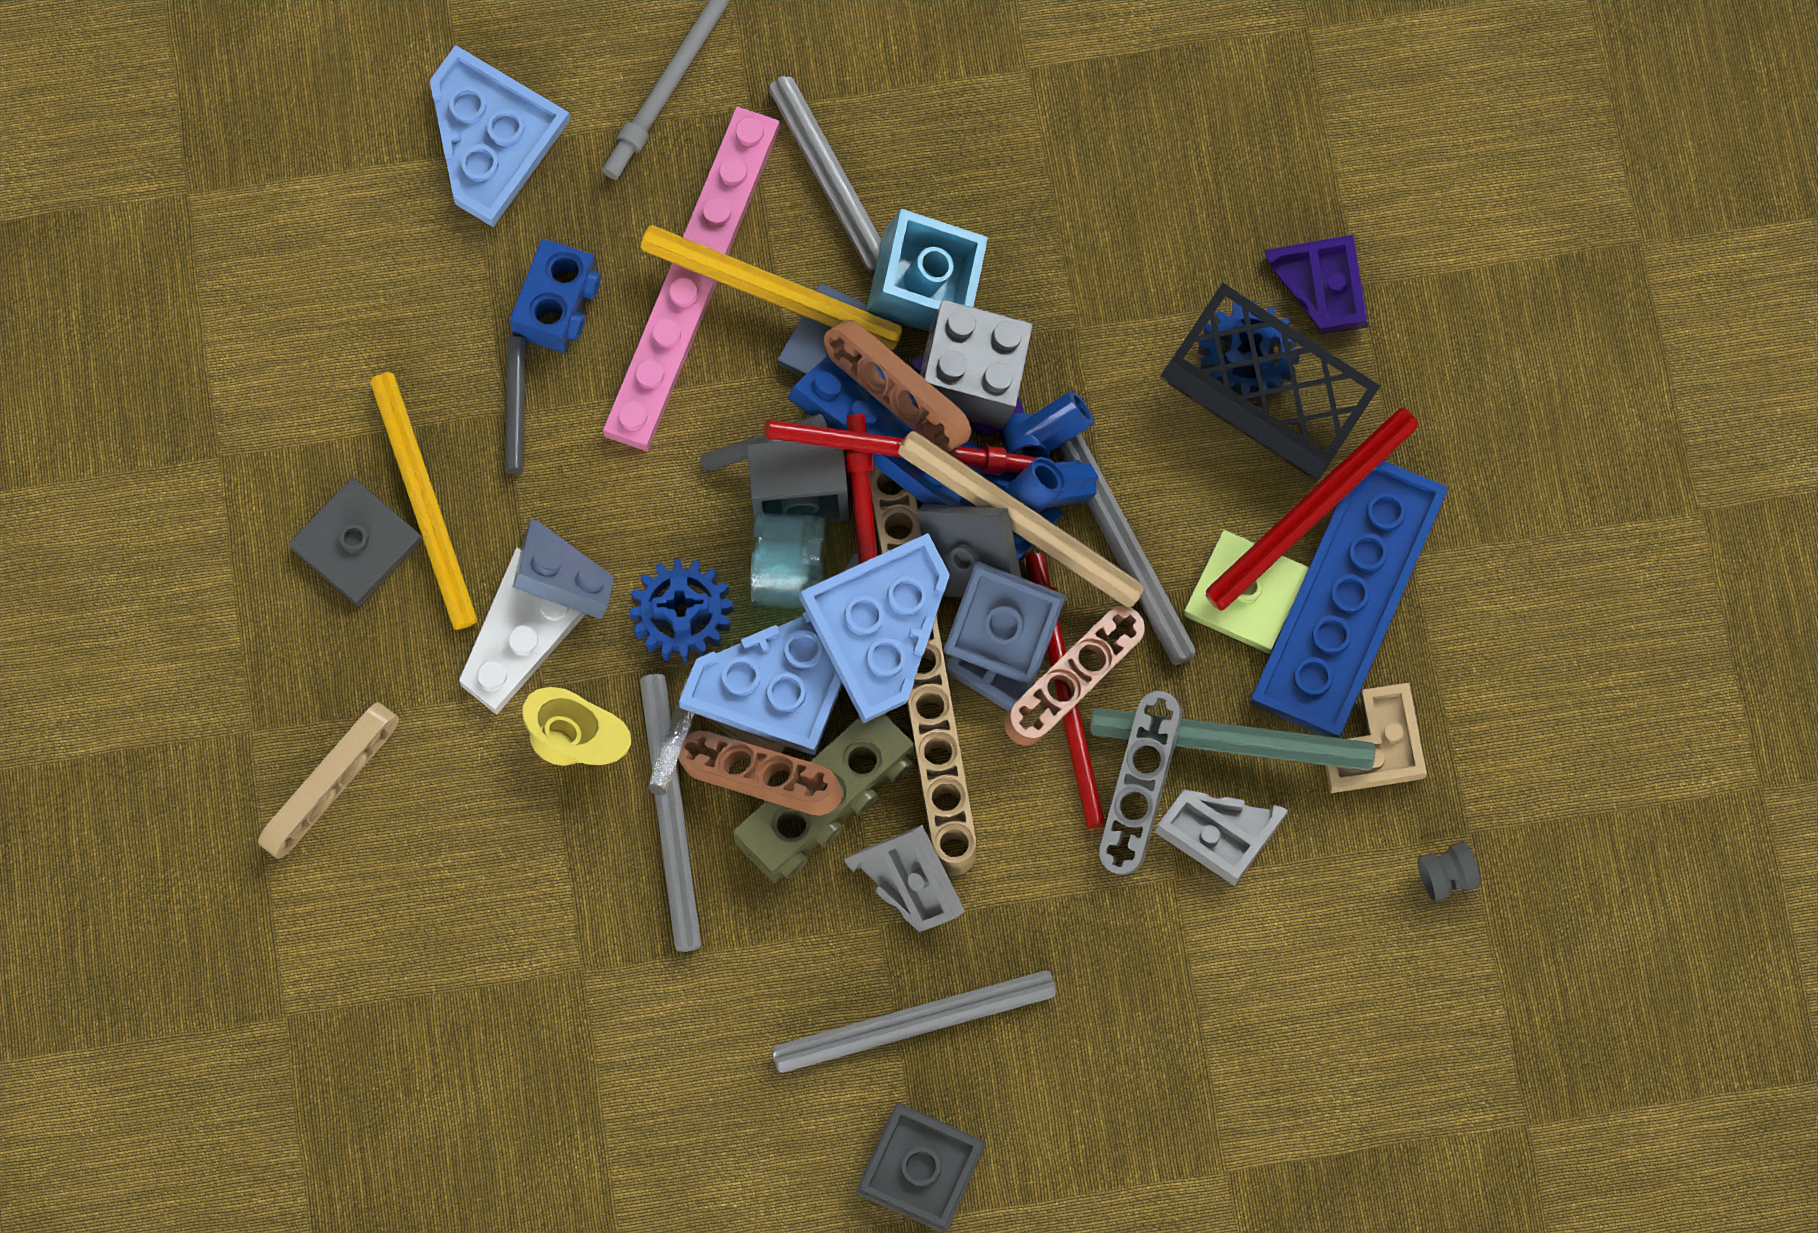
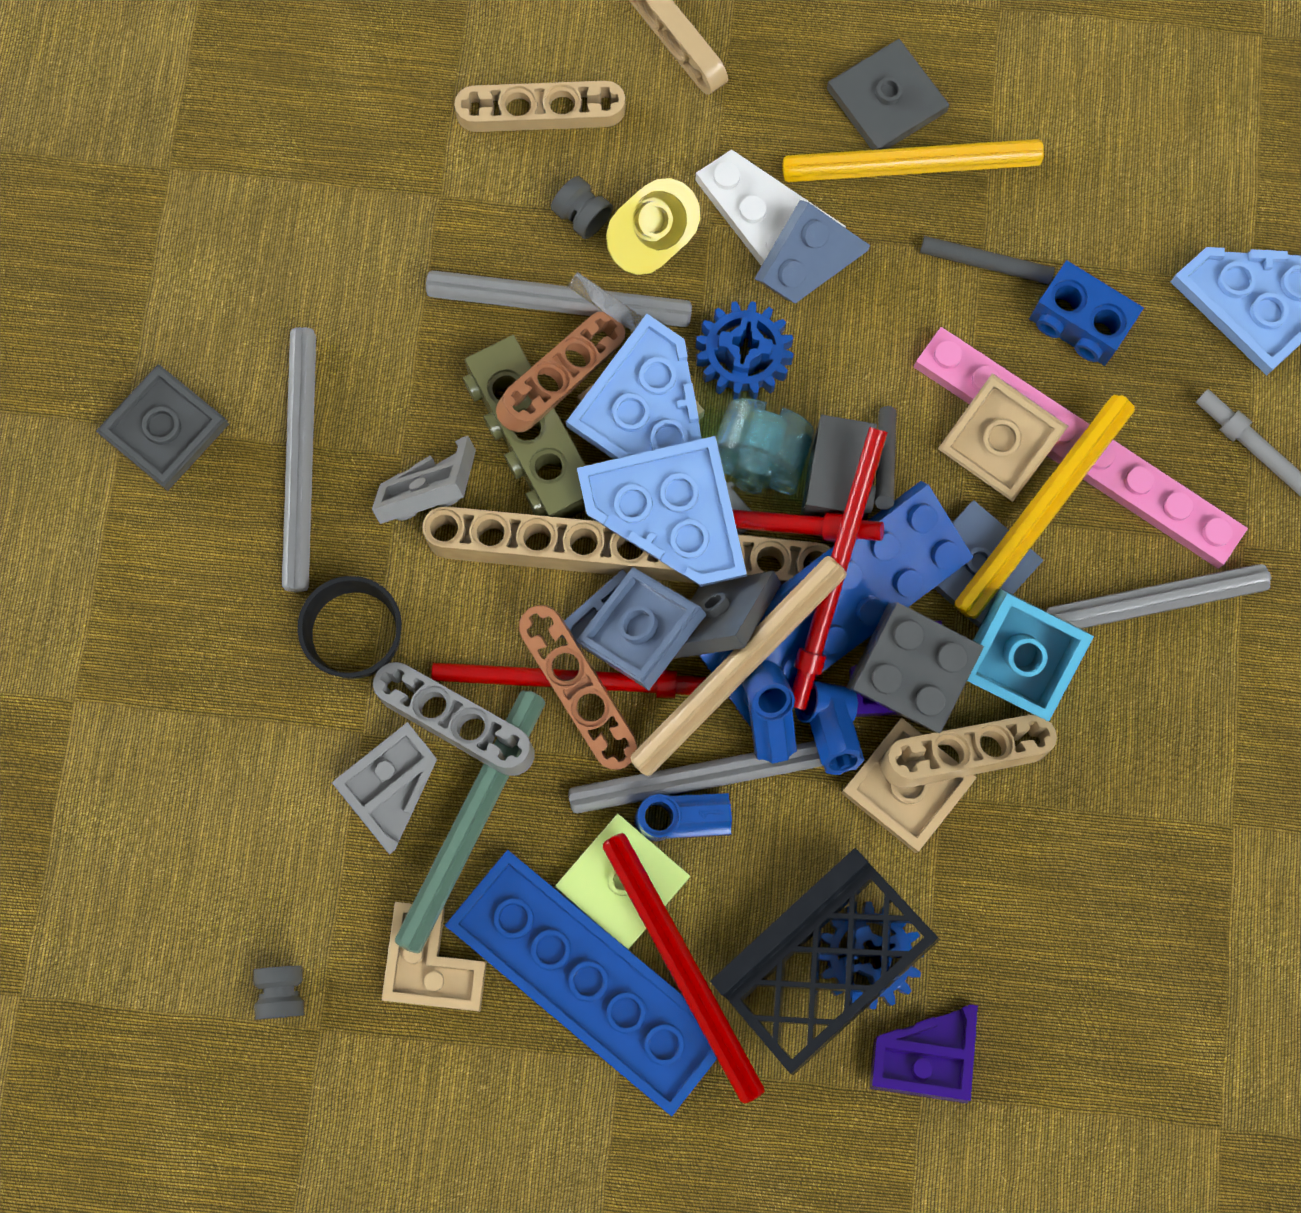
camera: 100 degrees right, 5 degrees up
nougat beam [824,320,971,453] -> none
none -> black tyre [298,576,402,679]
none -> tan beam [454,81,625,132]
none -> dark grey wheel [551,176,613,240]
none -> blue piece [634,793,732,842]
none -> tan plate [841,718,977,853]
none -> tan beam [881,715,1057,788]
none -> tan plate [938,373,1068,502]

